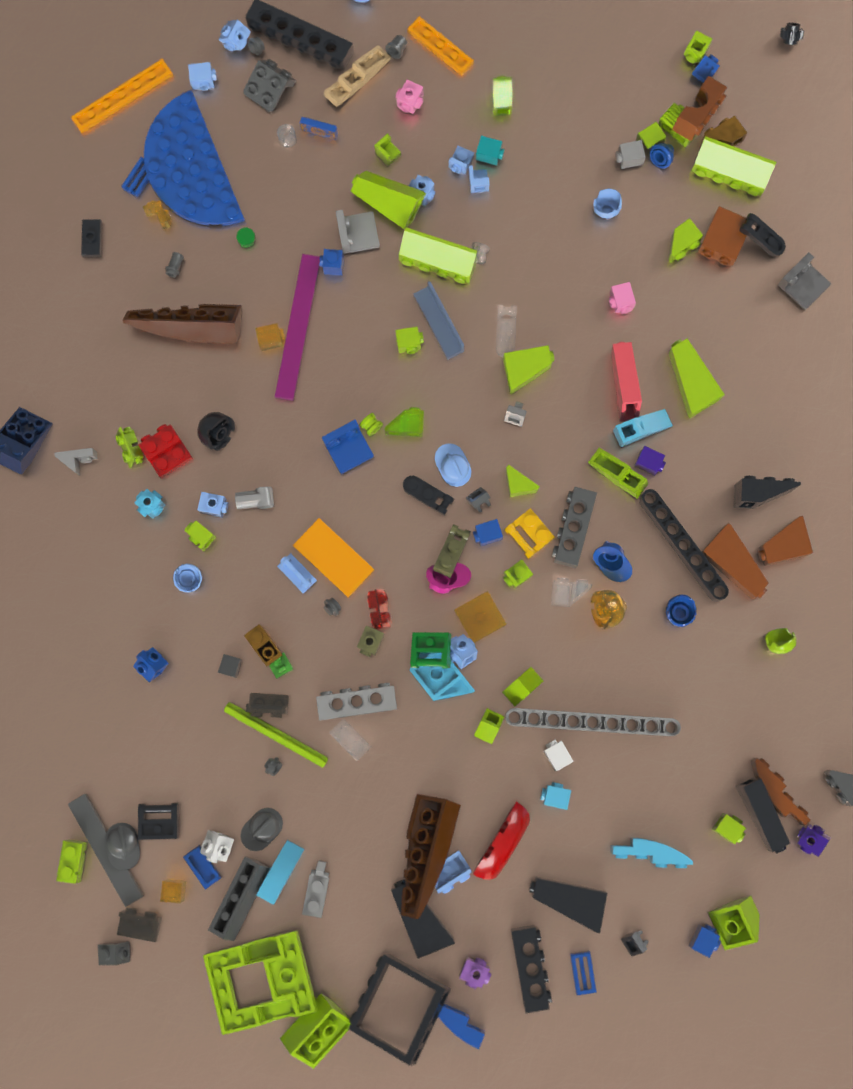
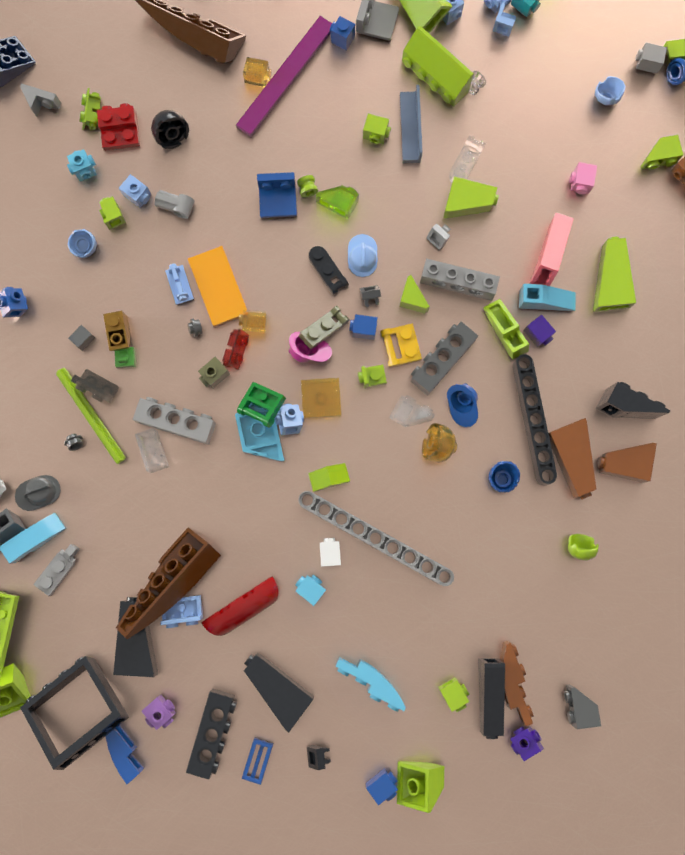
camera: 20 degrees right, 0 degrees up
lime brick [474,709,504,744] -> none
none -> clear yellow brick [239,310,266,332]
none -> light grey brick [420,259,500,301]

